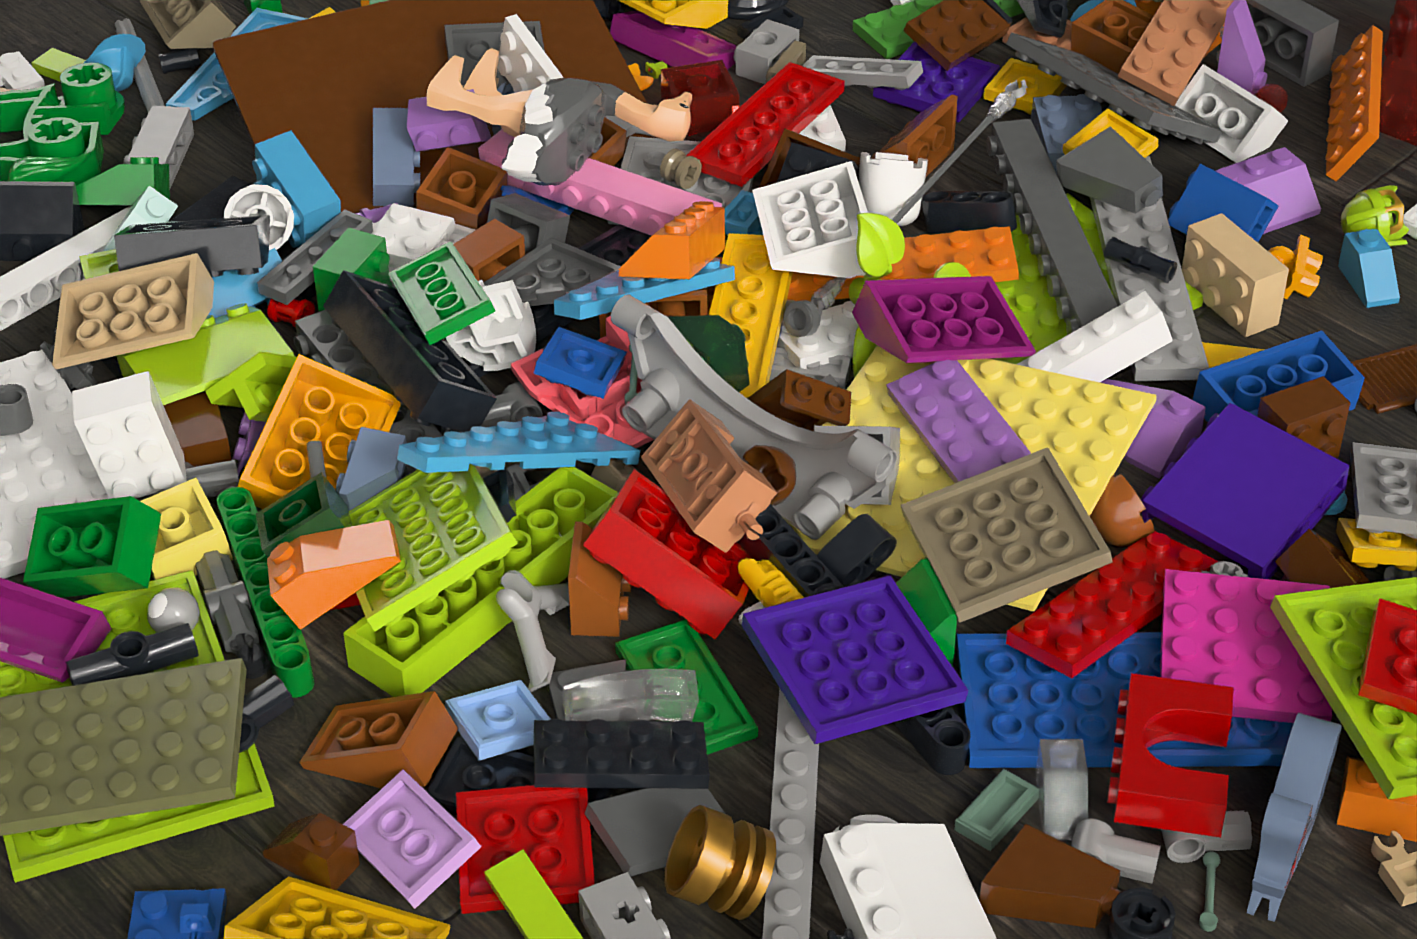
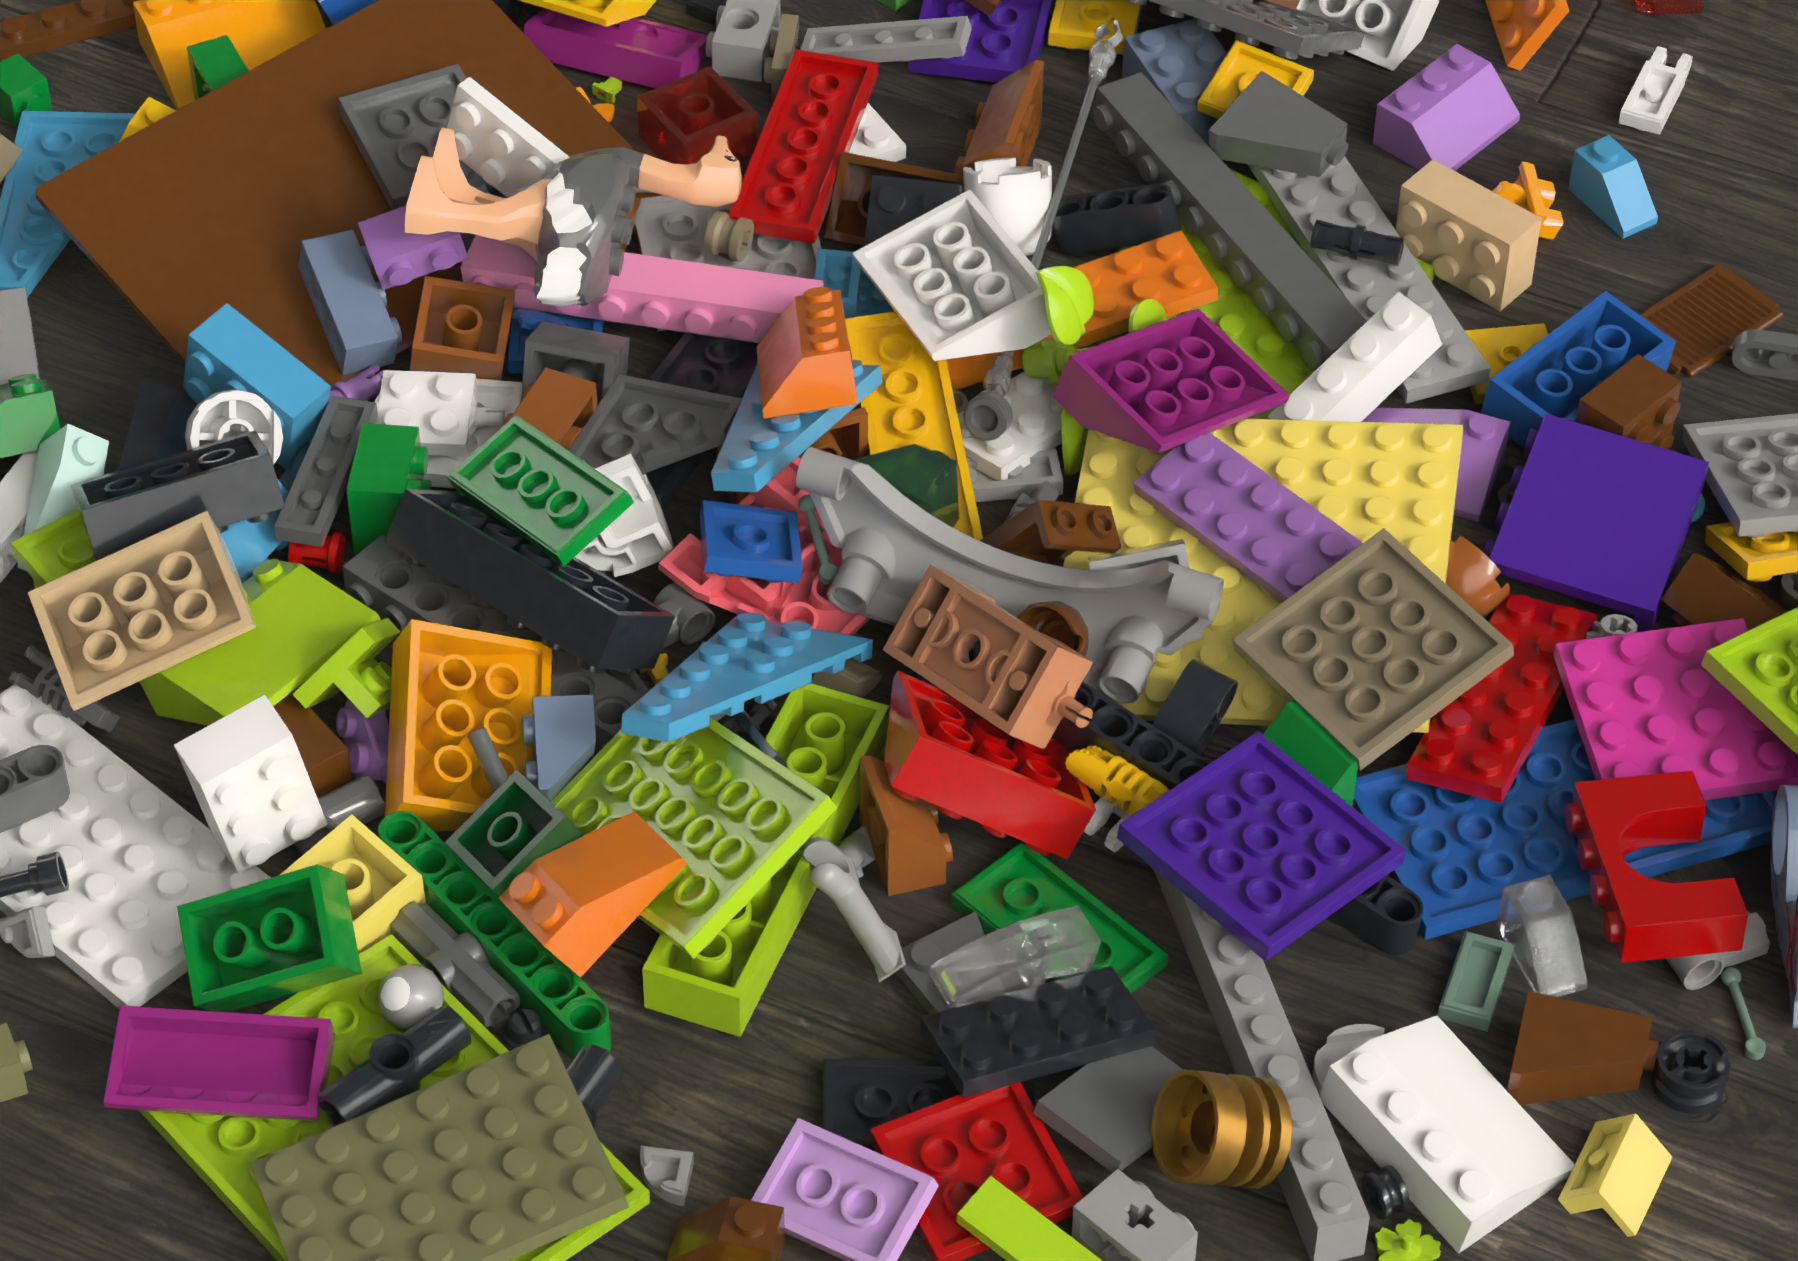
camera: 20 degrees left, 5 degrees up
dark orange slope [299,691,458,789] -> none
light blue tile [445,680,550,760] -> none
light grey piece [1071,819,1161,884] -> none
blue brick [1168,164,1279,242] -> none
lime helmet [1341,185,1409,247] -> none
none -> light grey tile [640,1146,694,1206]

